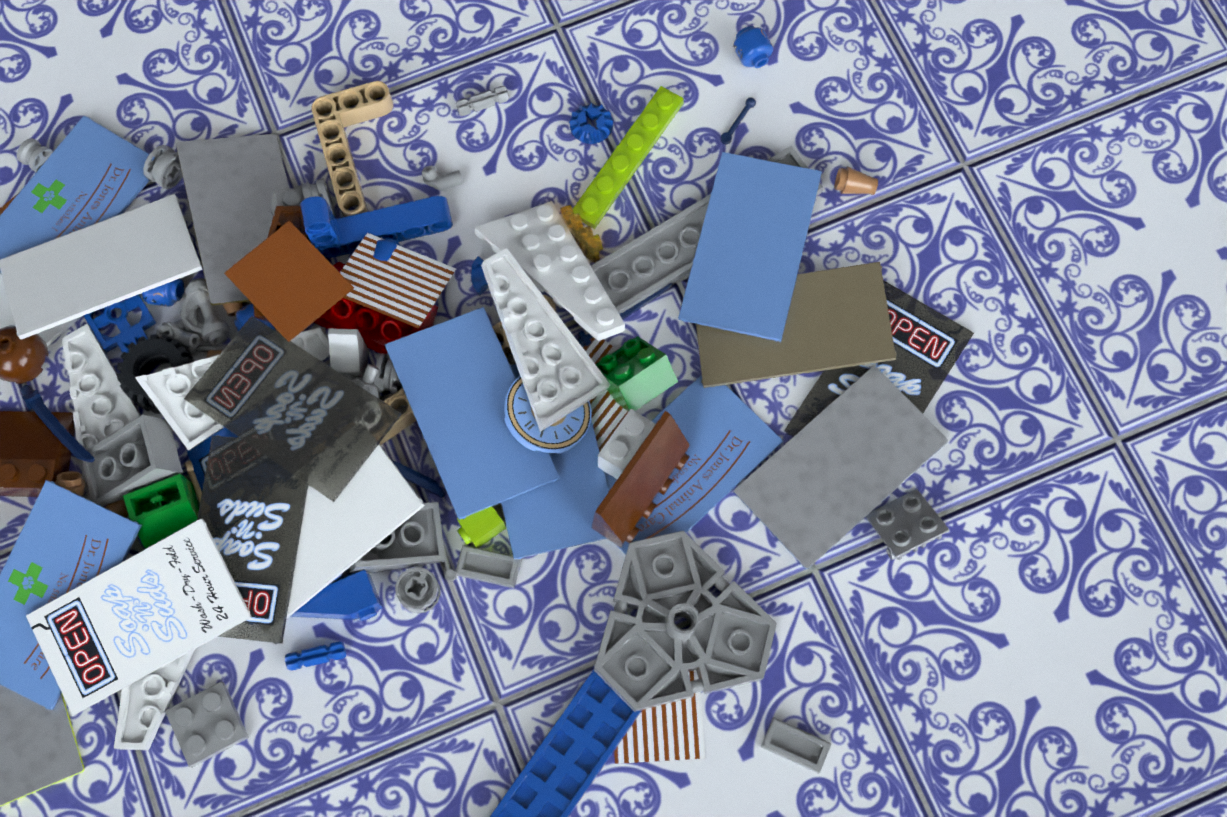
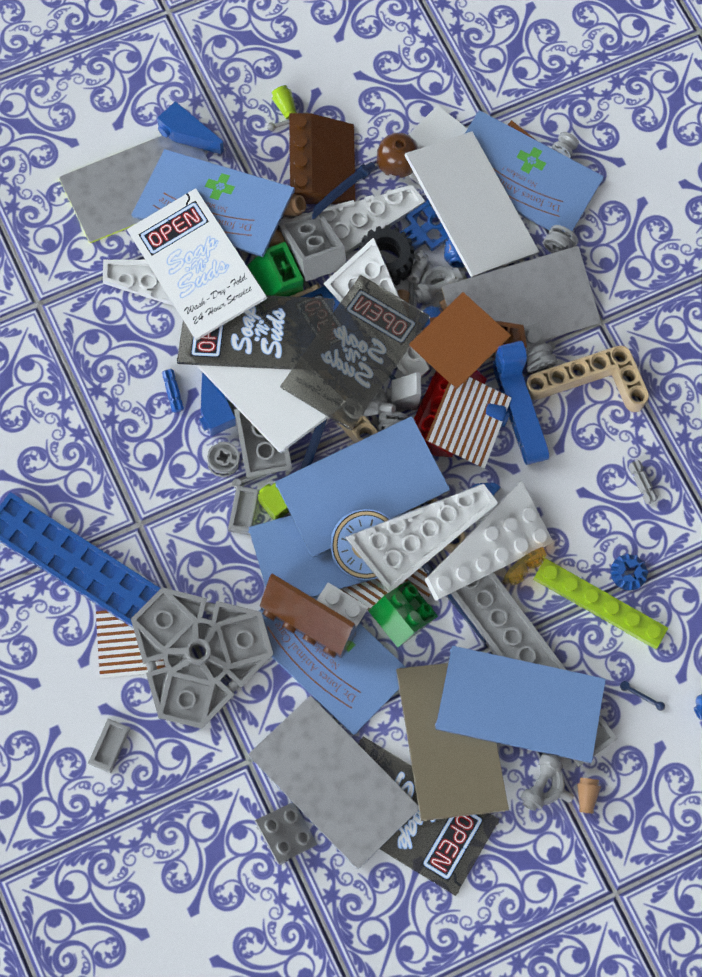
camera: 75 degrees right, 0 degrees up
light grey plate [165,681,249,768] -> none
light grey arm [422,166,464,191] -> none
none -> light grey piece [520,754,574,811]

